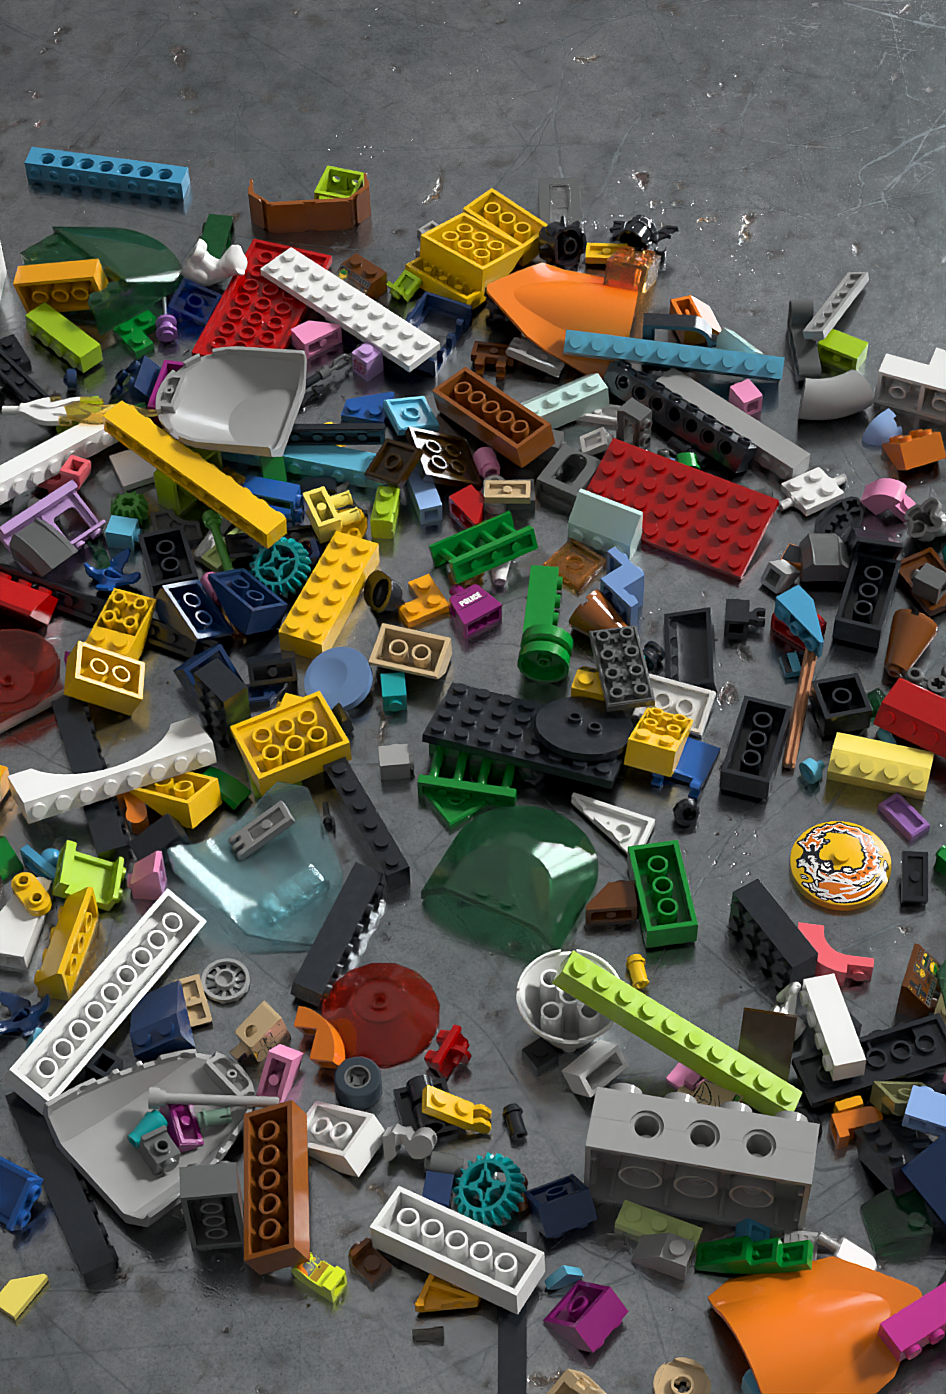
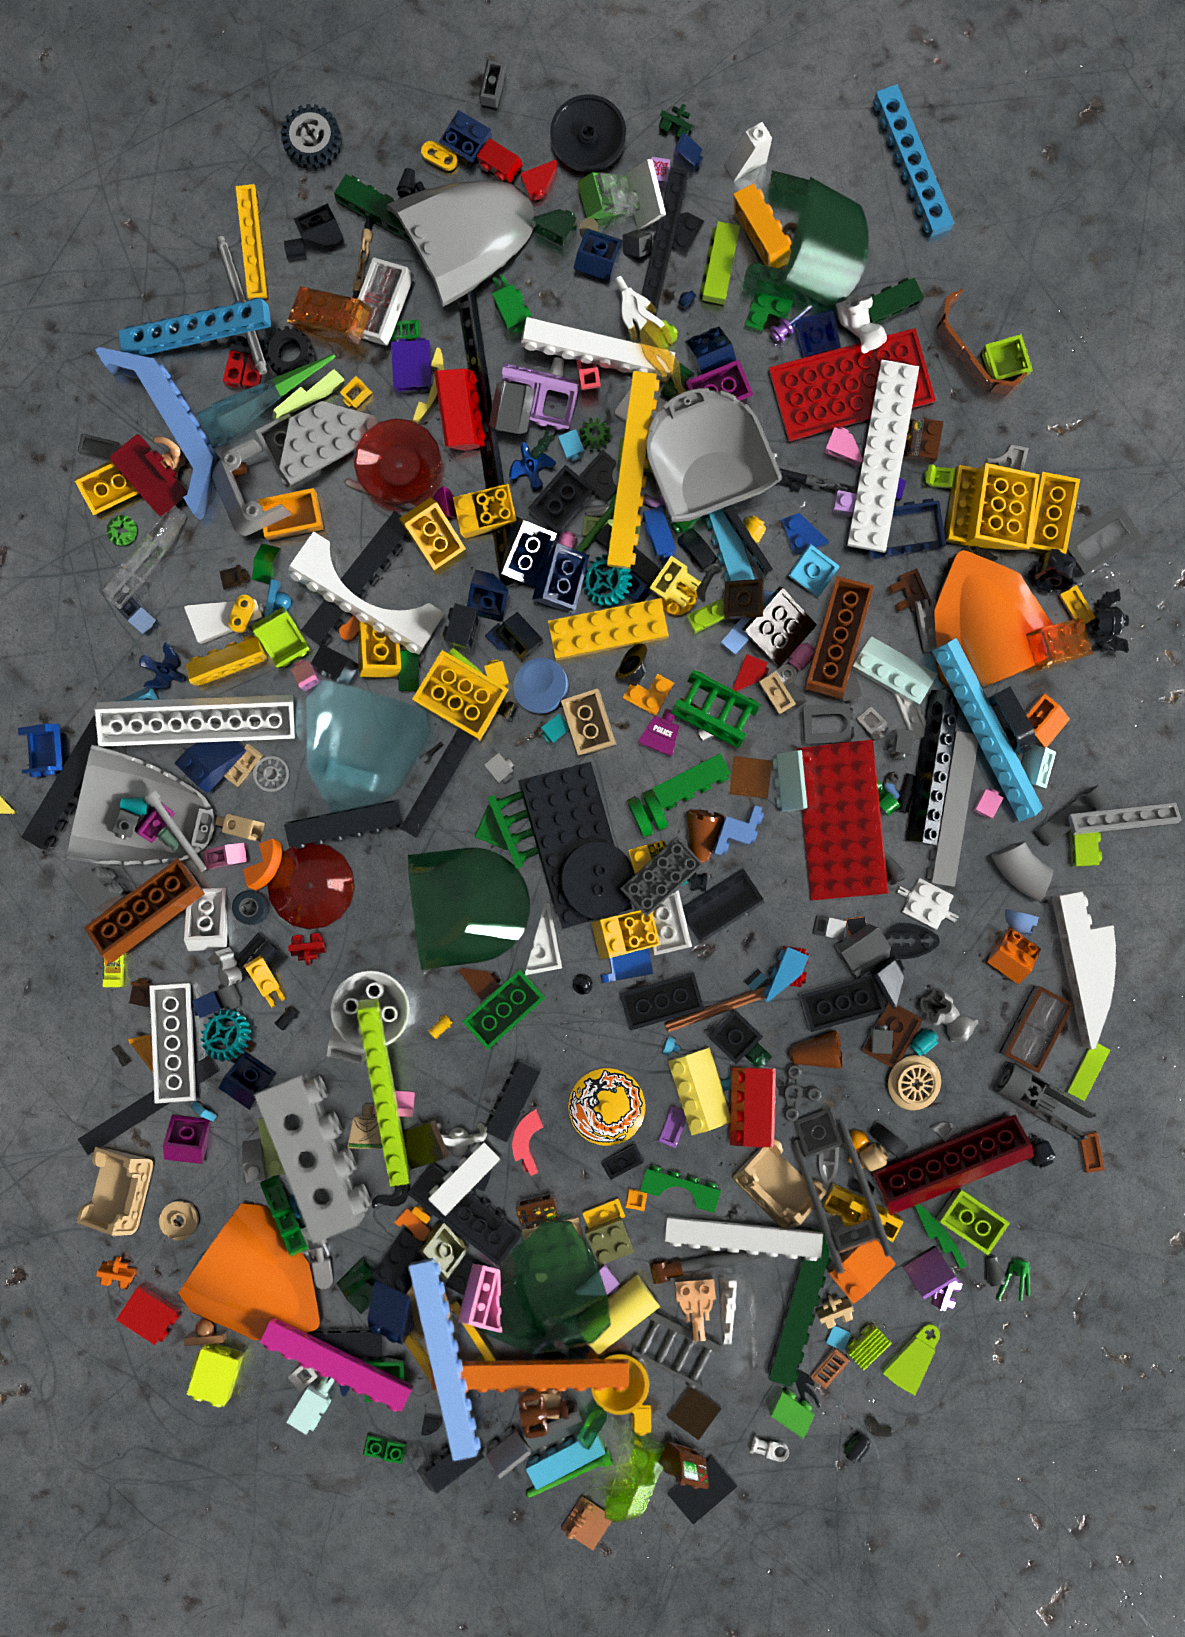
camera: 55 degrees right, 35 degrees up
black brick [85,1047,123,1081] -> none
light grey hinge [228,801,295,860] -> none
black brick [724,599,766,637] -> none
bright pink brick [860,478,916,523] -> none

